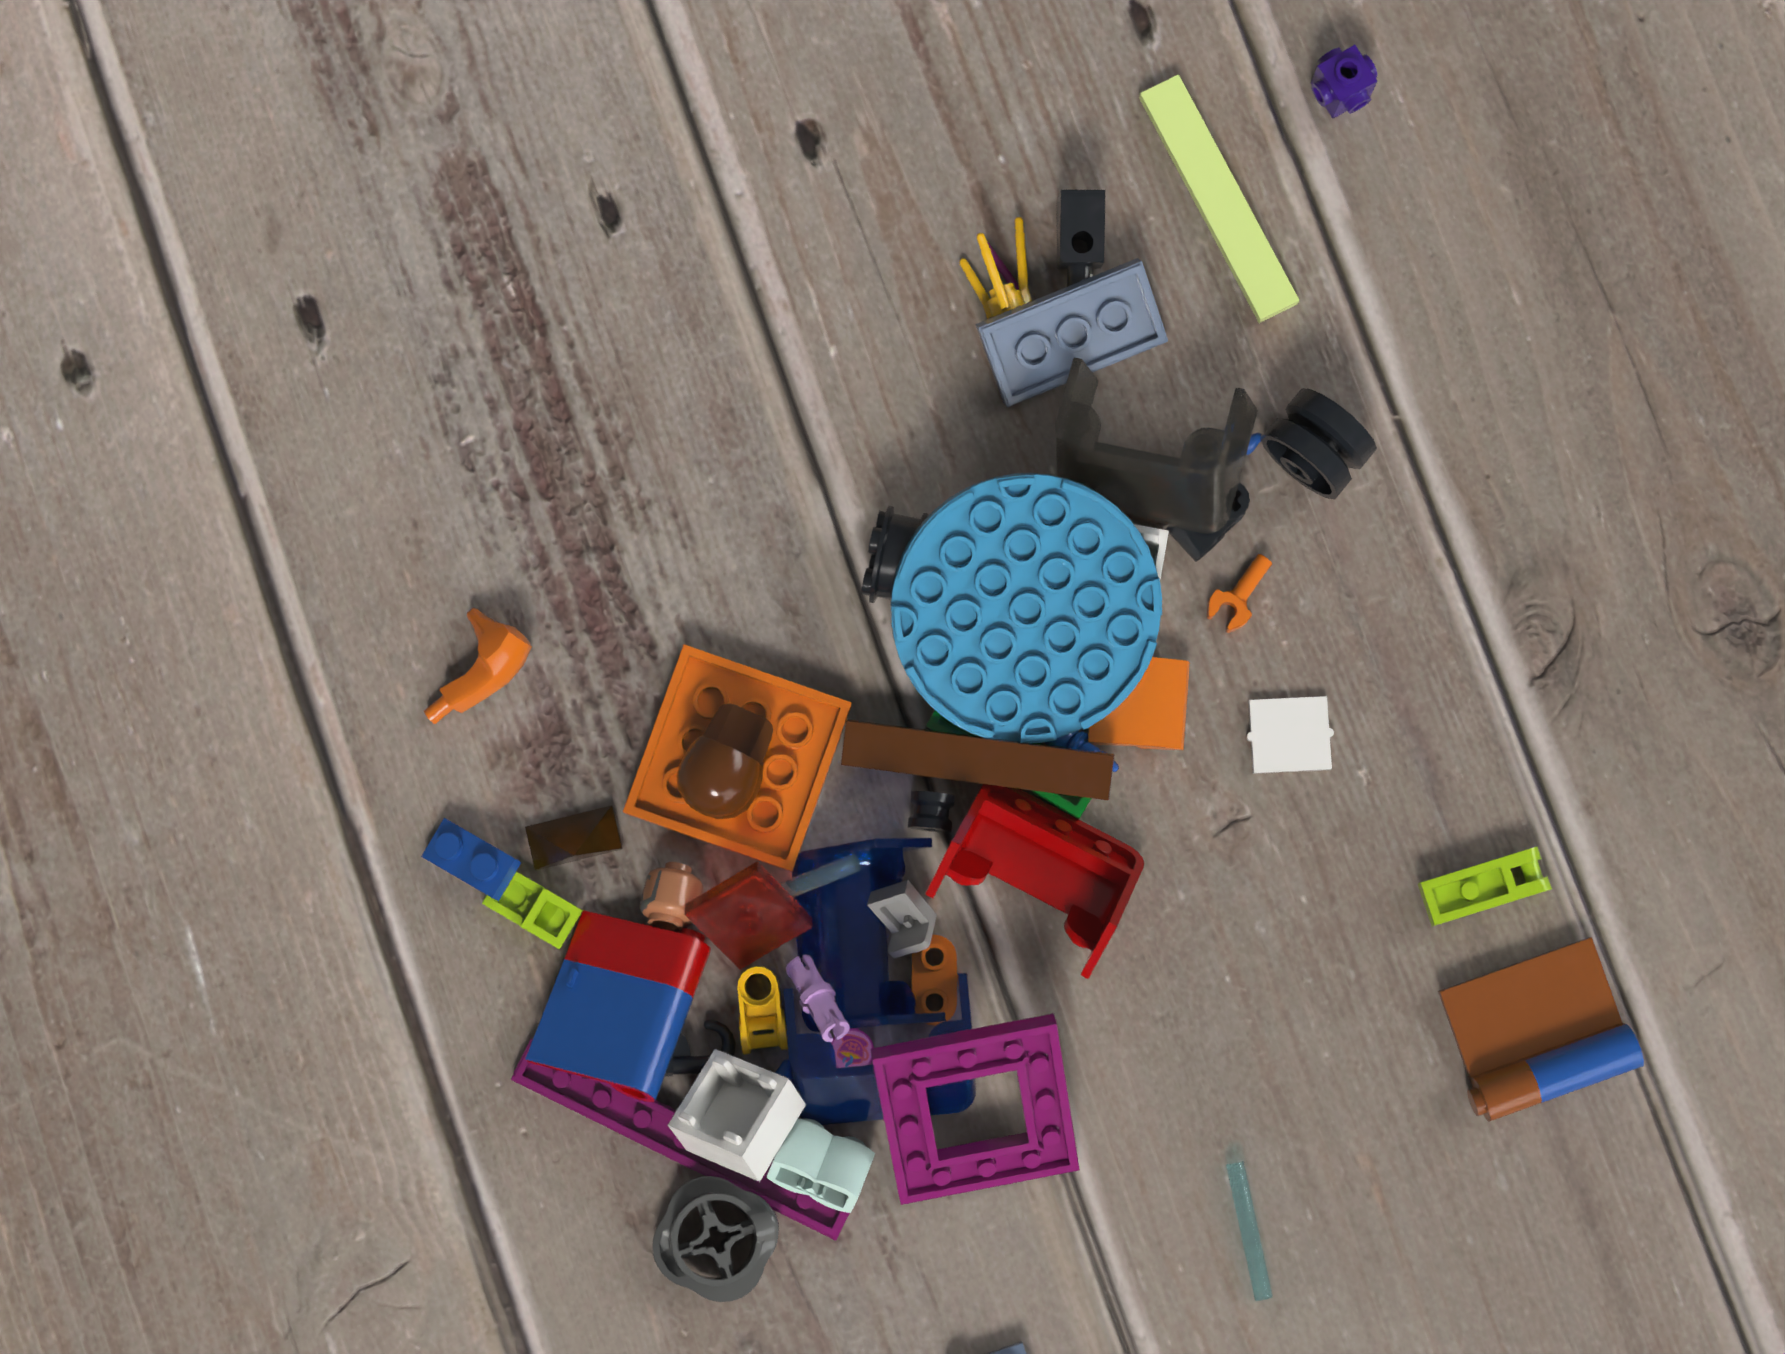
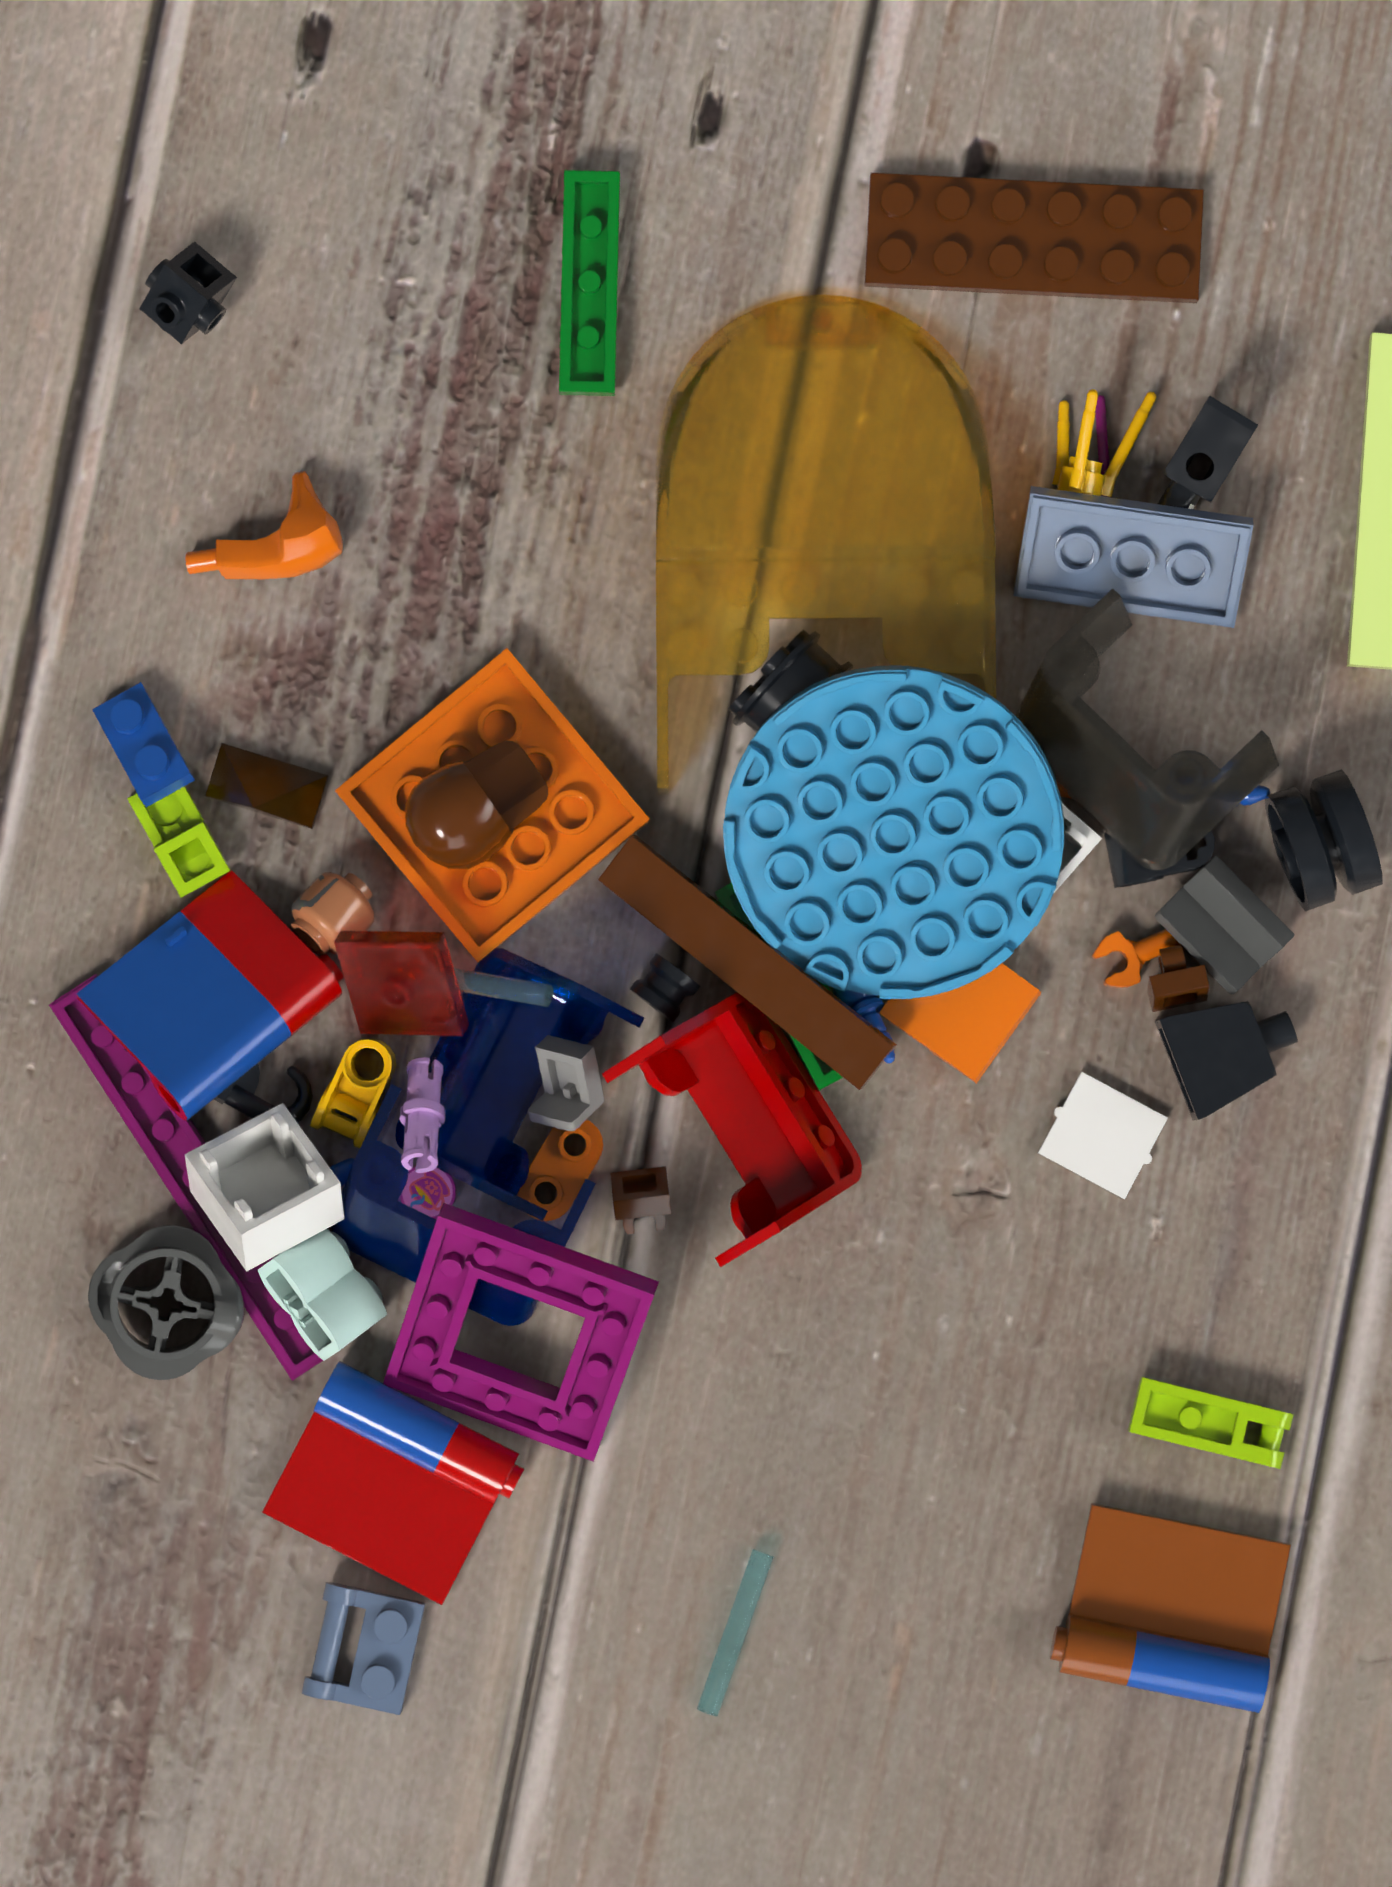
camera: 30 degrees right, 5 degrees up
none -> black brick [139,242,237,344]
none -> red door [262,1361,524,1605]
none -> green plate [559,170,620,396]
none -> reddish brown tile [610,1166,671,1234]
none -> clear yellow windscreen [656,295,996,795]
none -> reddish brown plate [864,173,1204,303]
none -> reddish brown tile [1147,945,1209,1012]
none -> dark grey panel [1155,855,1295,994]
none -> black torso [1155,1001,1298,1121]

